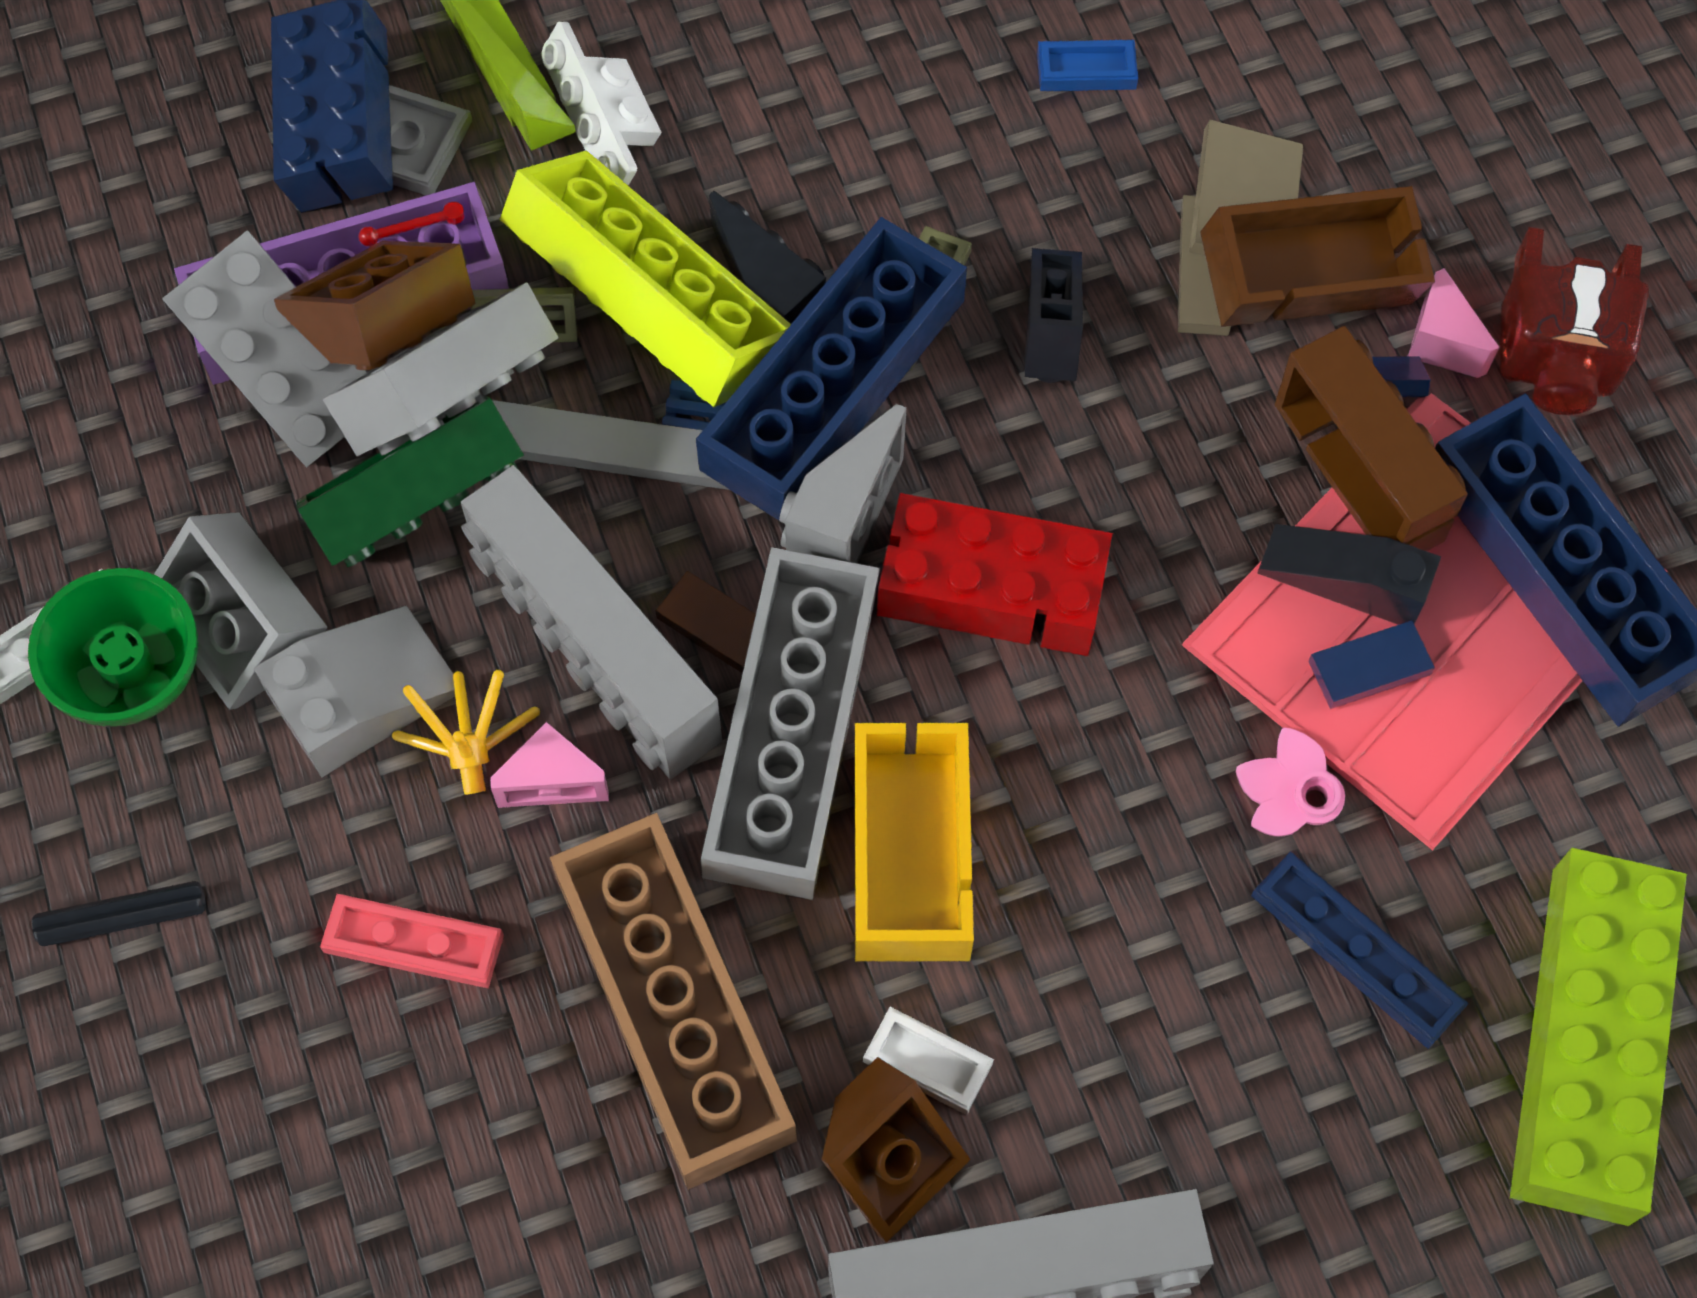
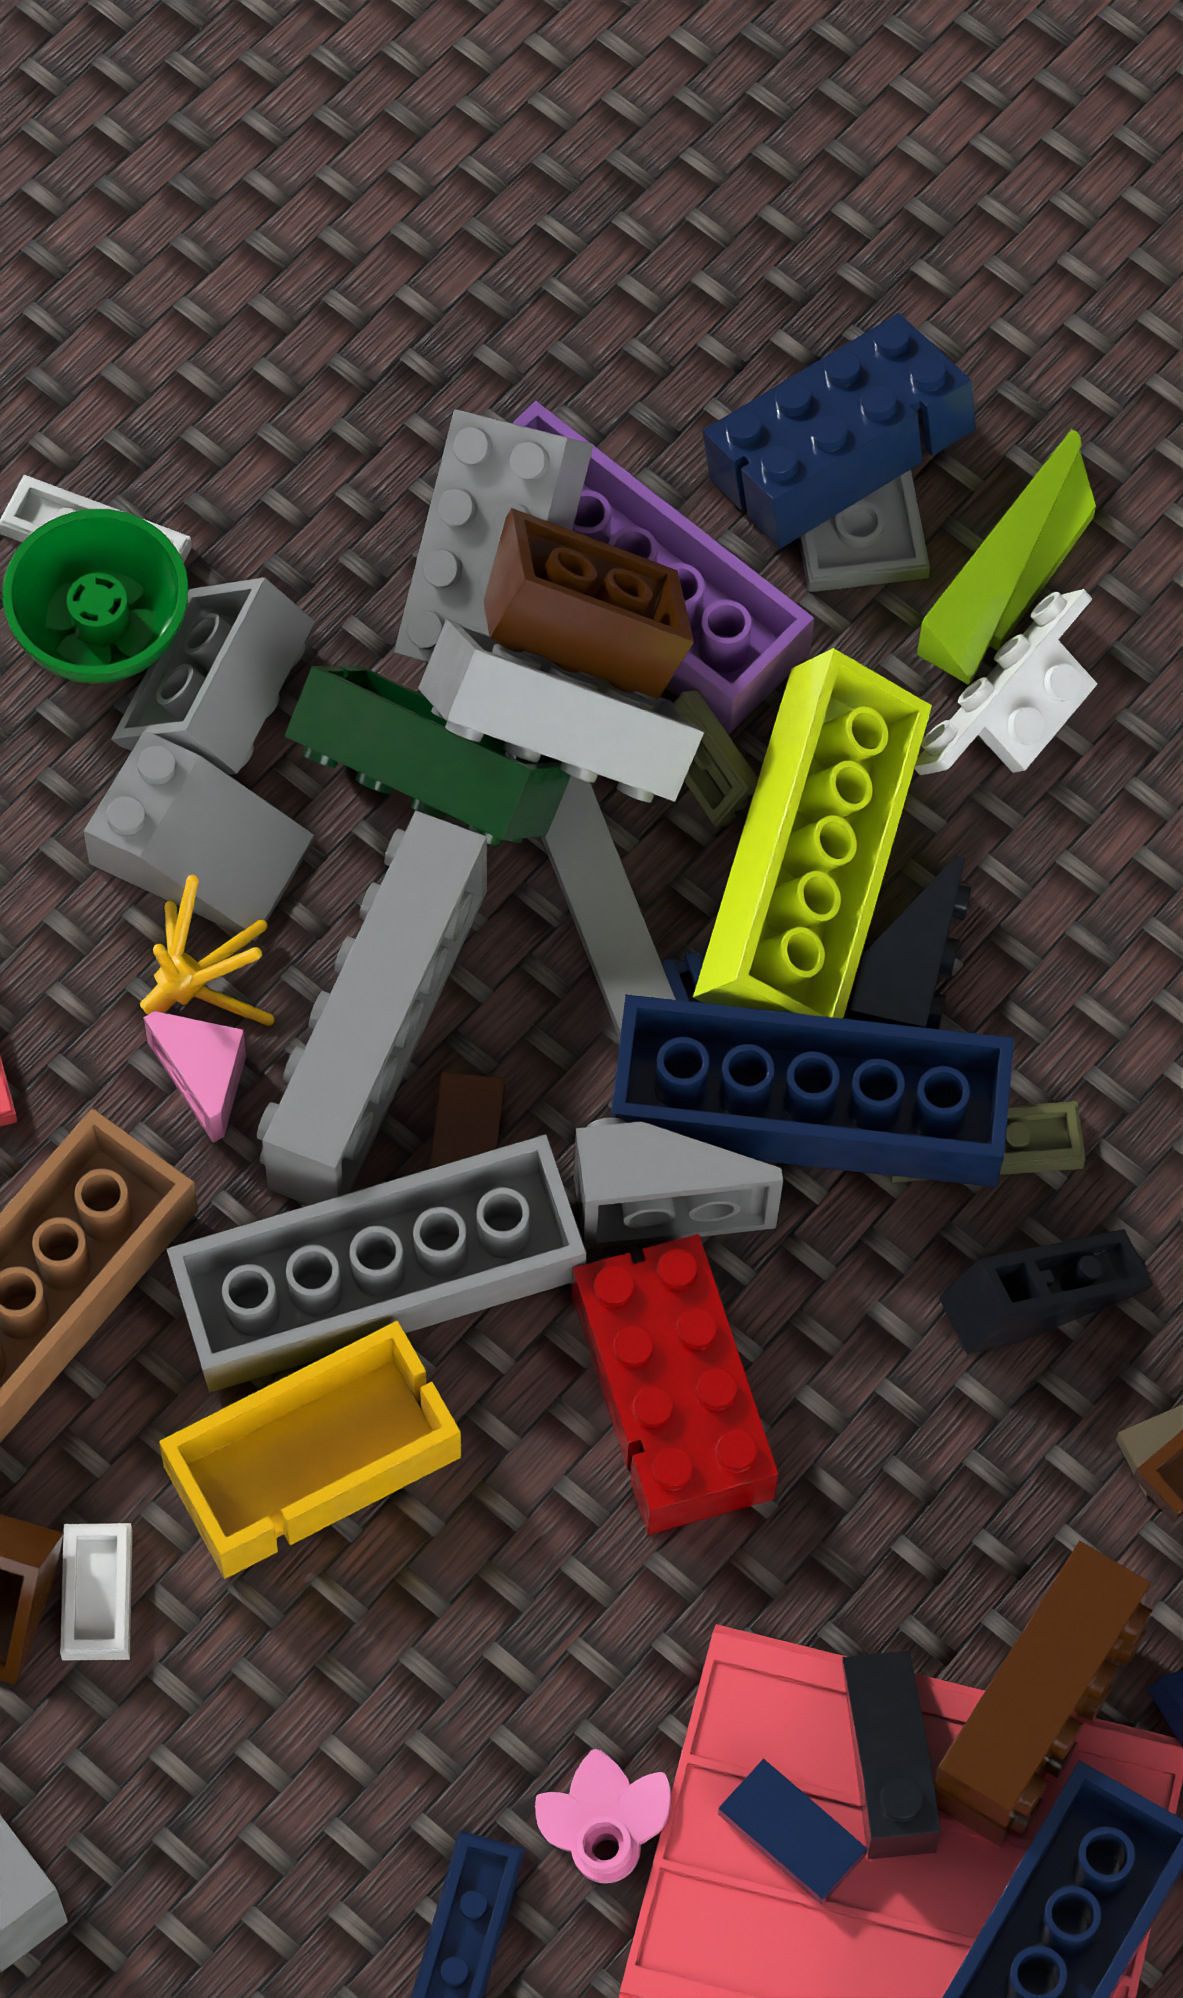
camera: 60 degrees right, 0 degrees up
red hinge [358,202,465,247] -> none

